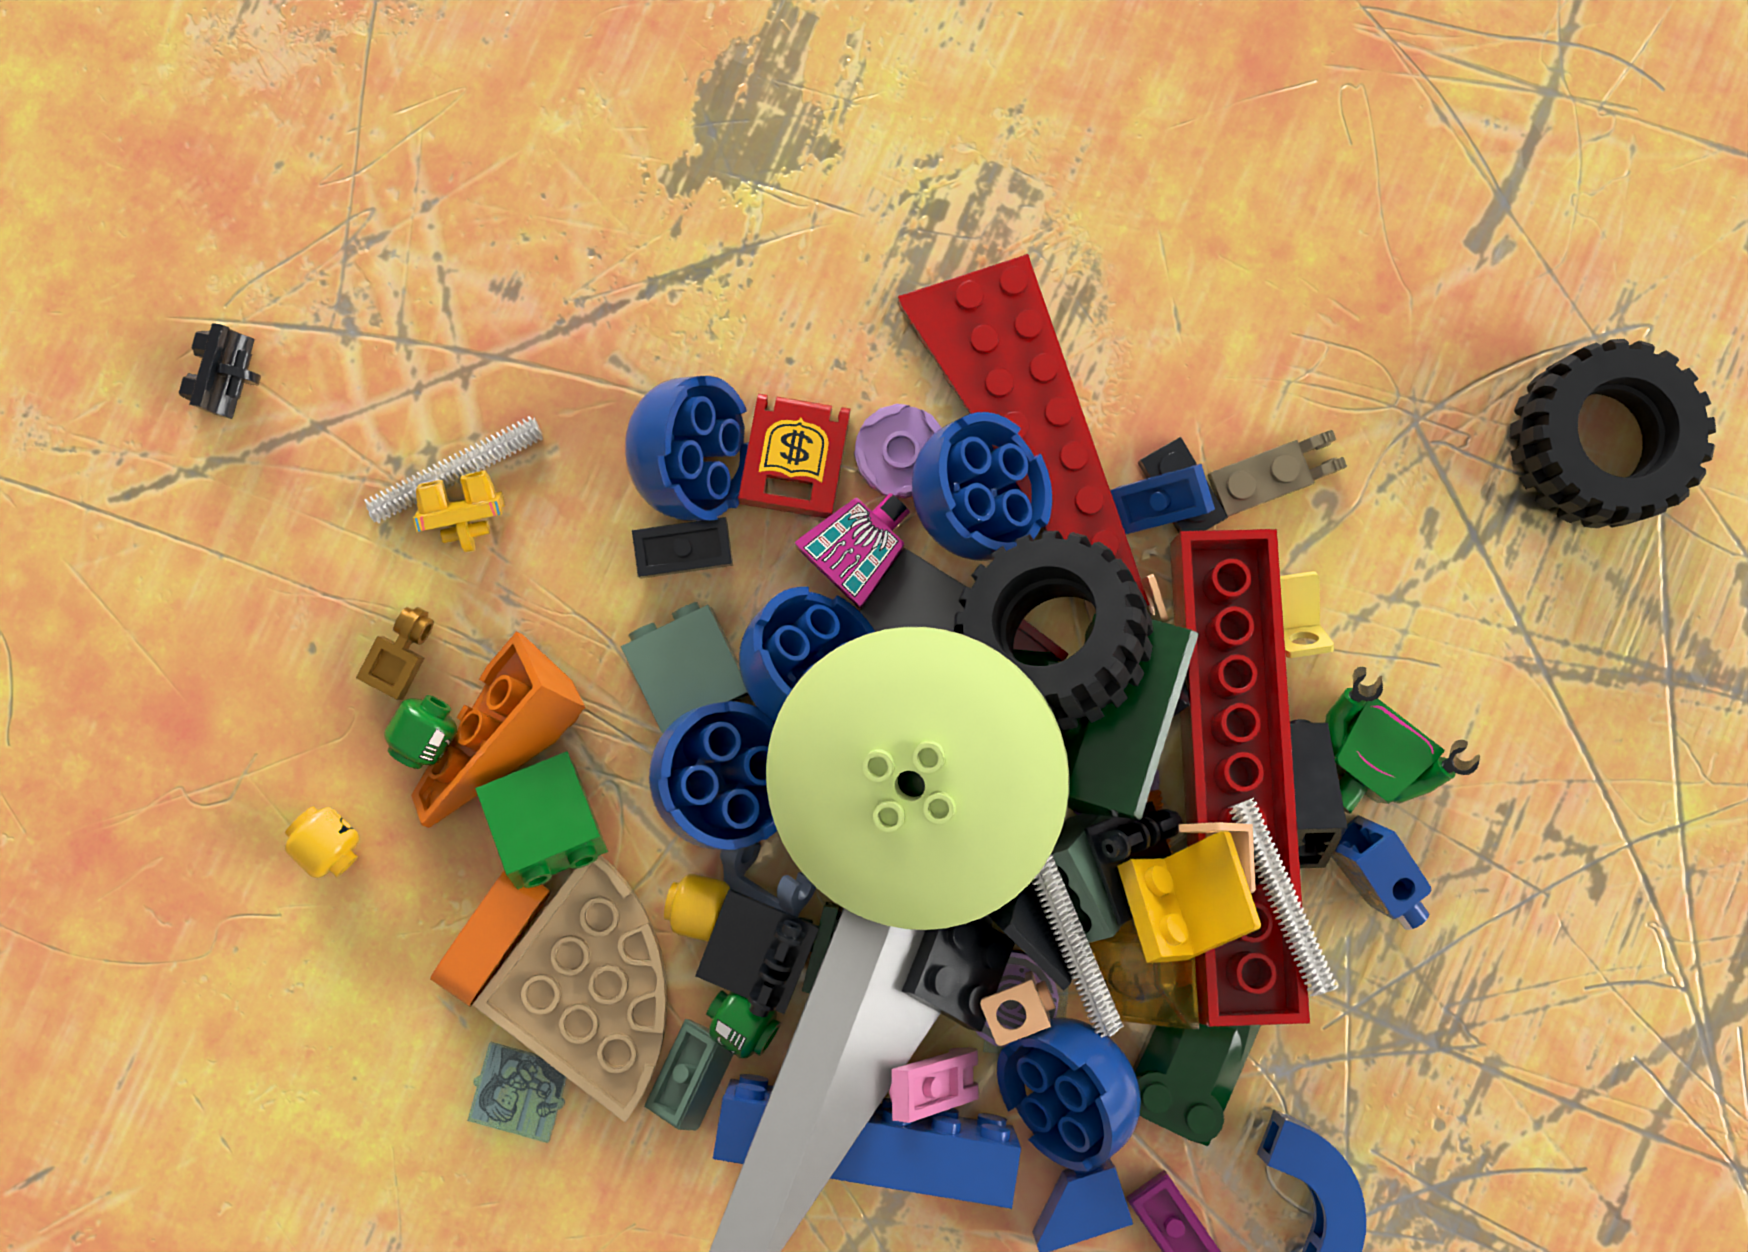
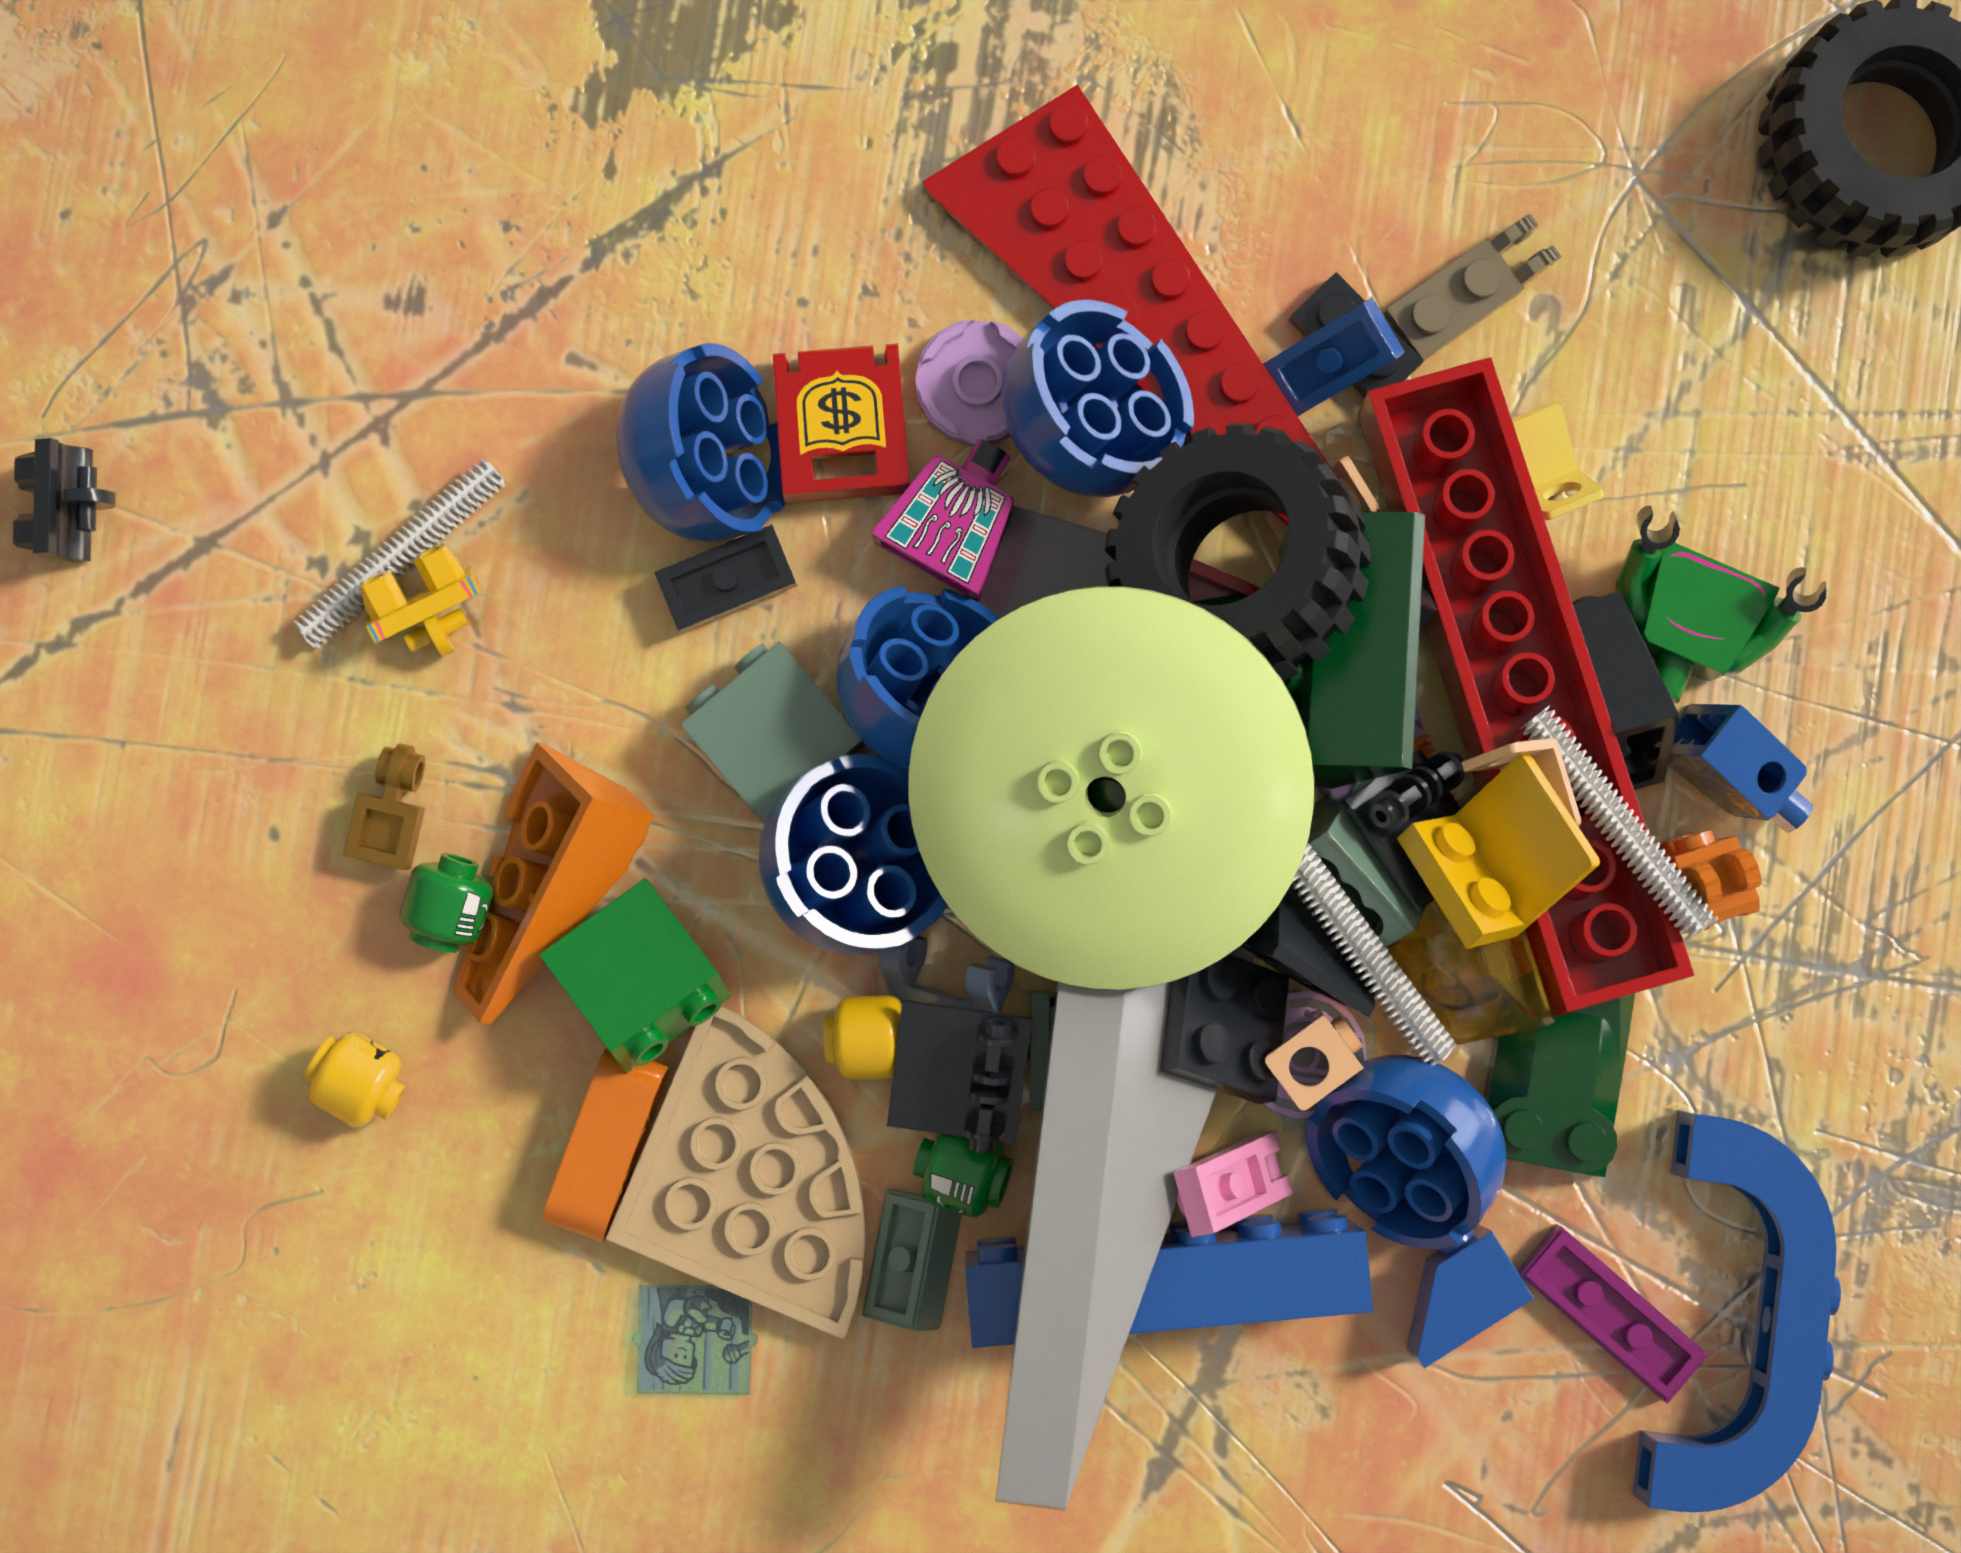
camera: 15 degrees left, 0 degrees up
none -> orange hinge [1658,829,1762,933]

